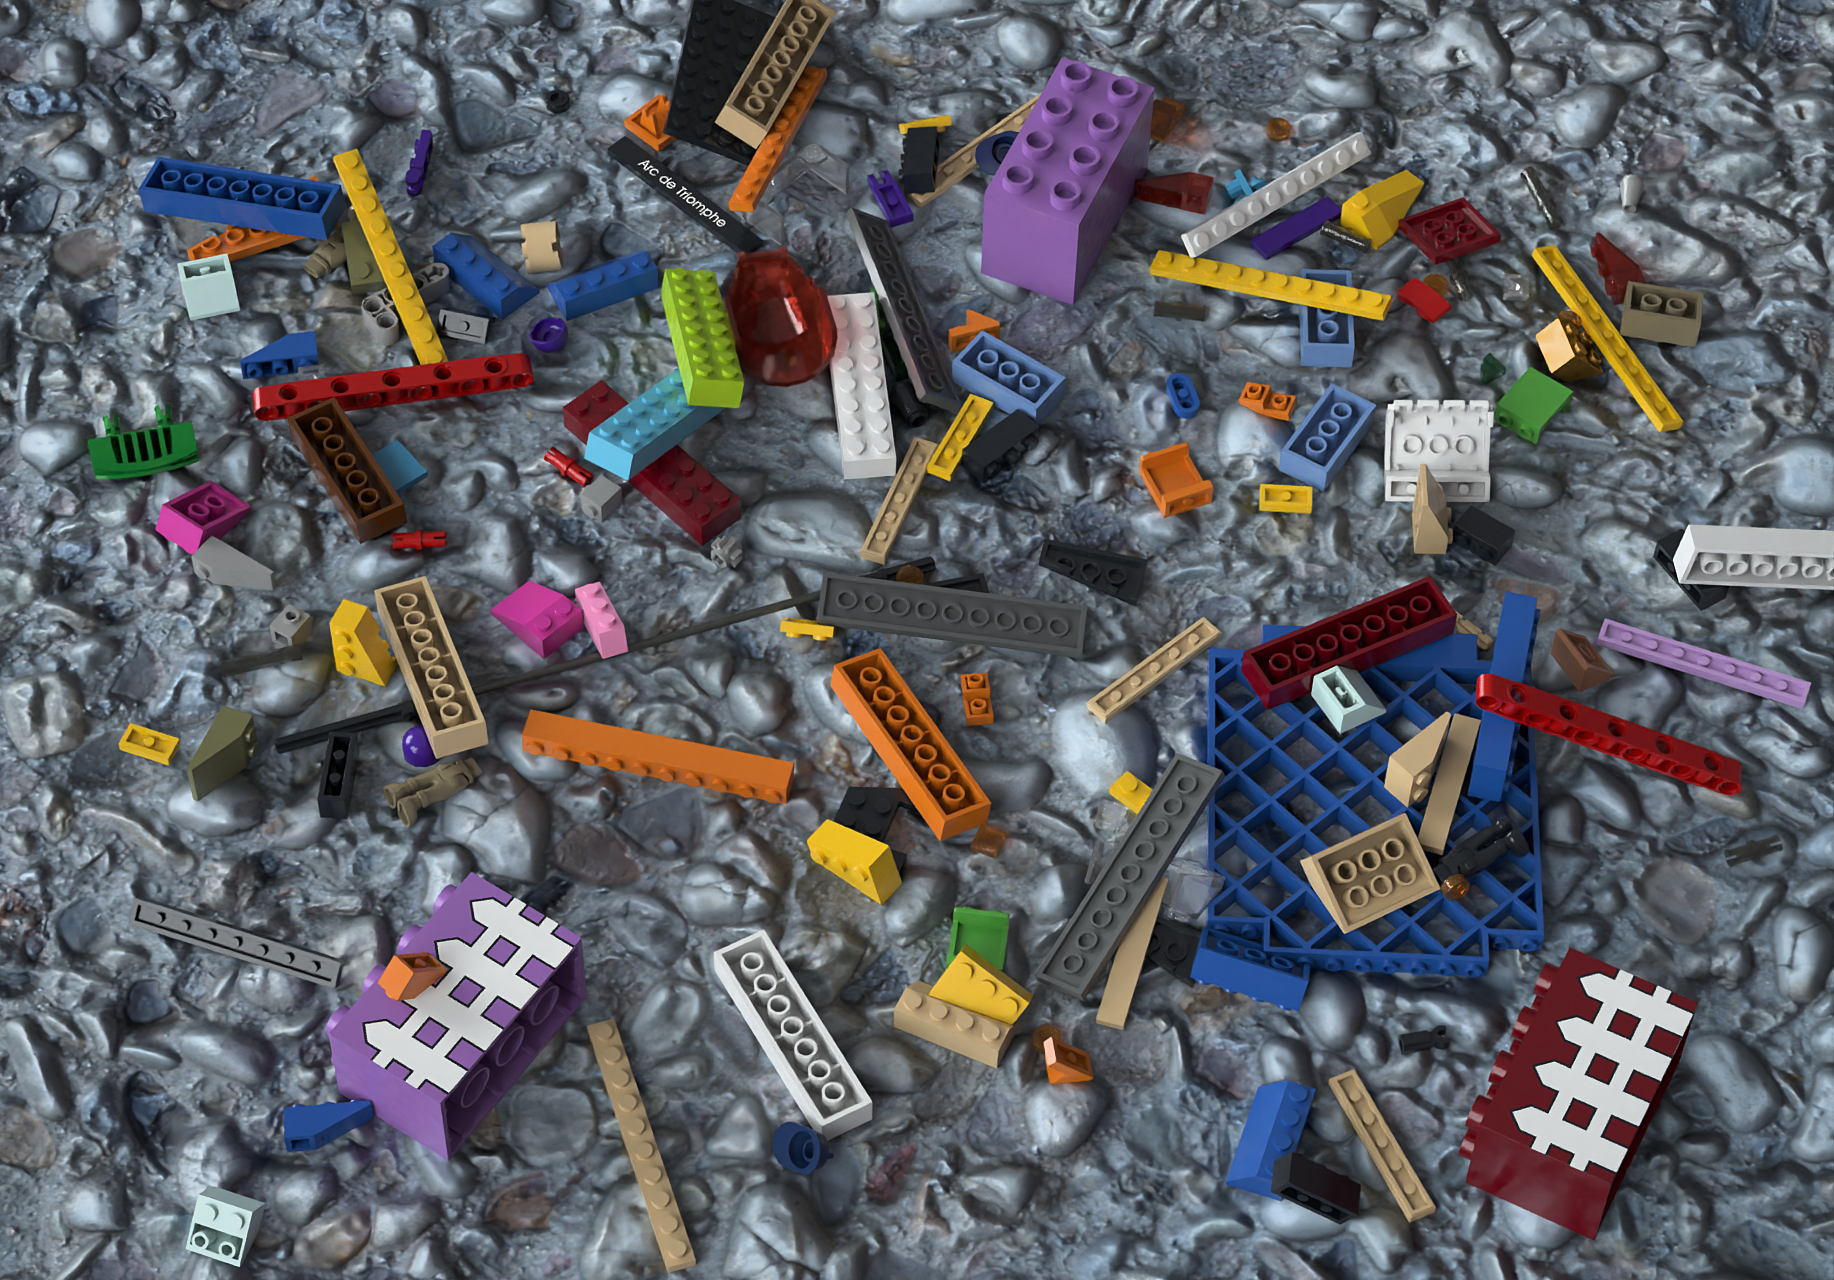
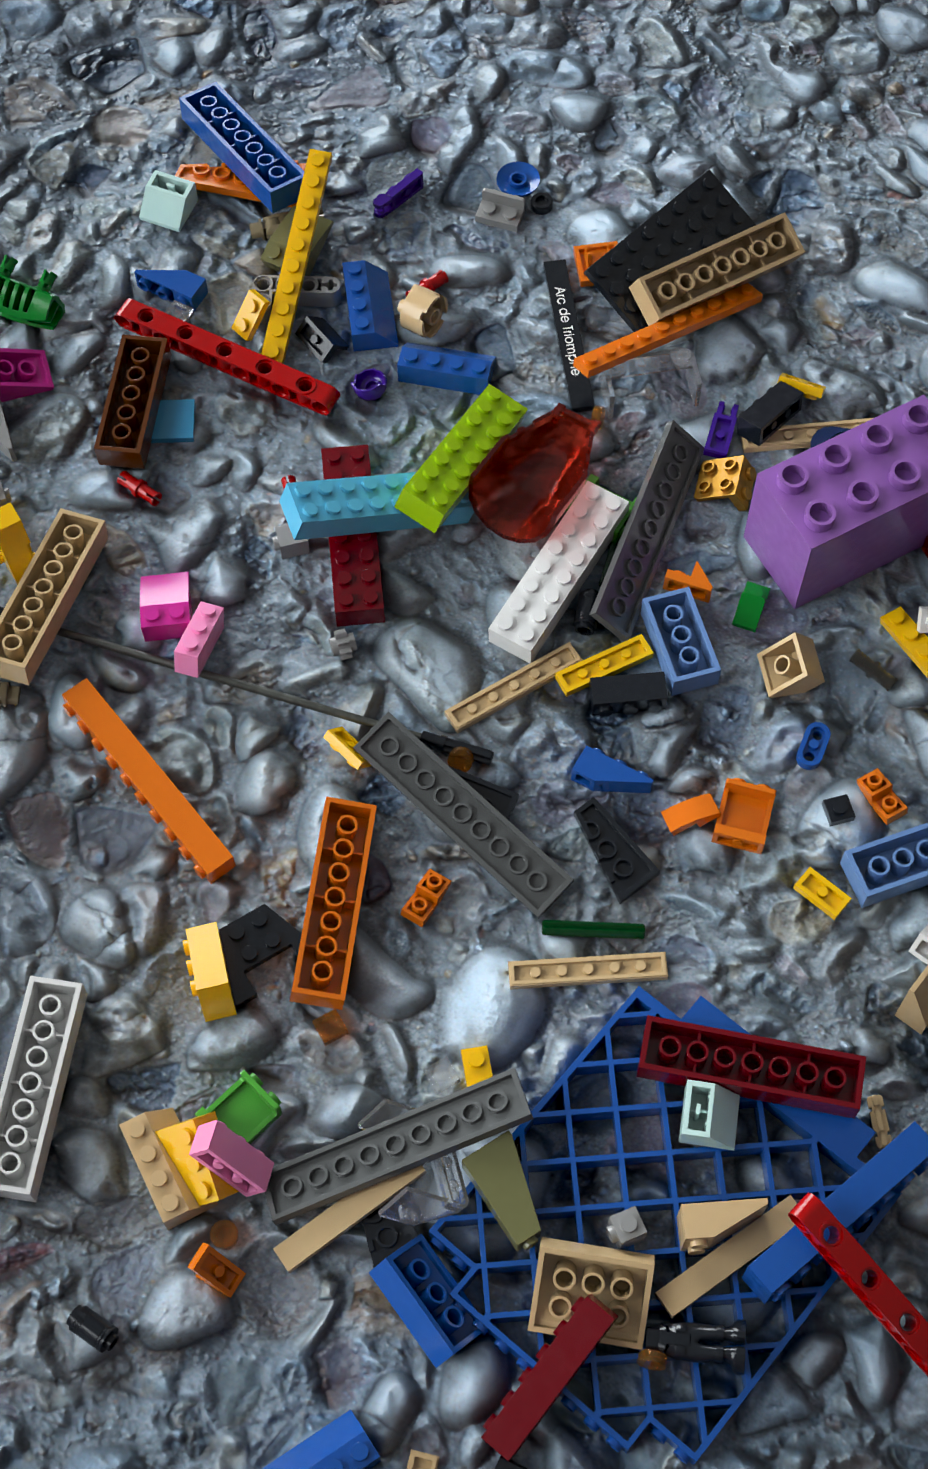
camera: 40 degrees right, 10 degrees up
none -> black head [66,1305,119,1353]
none -> bright pink brick [189,1120,274,1197]
none -> yellow plate [231,289,270,341]
none -> red pin [406,270,449,297]
none -> olive slope [462,1130,541,1251]
none -> light grey bracket [475,188,525,232]
none -> dark red brick [481,1294,619,1461]
none -> blue dish [496,161,540,197]
none -> dark green axle [541,920,645,939]
none -> blue slope [571,745,654,793]
none -> clear orange tile [591,405,605,430]
none -> light grey brick [606,1206,647,1250]
none -> orange slope [661,793,721,836]
none -> pearl gold bracket [694,455,756,511]
none -> green slope [732,581,771,632]
none -> tan slope [757,632,825,698]
none -> black plate [822,794,856,826]

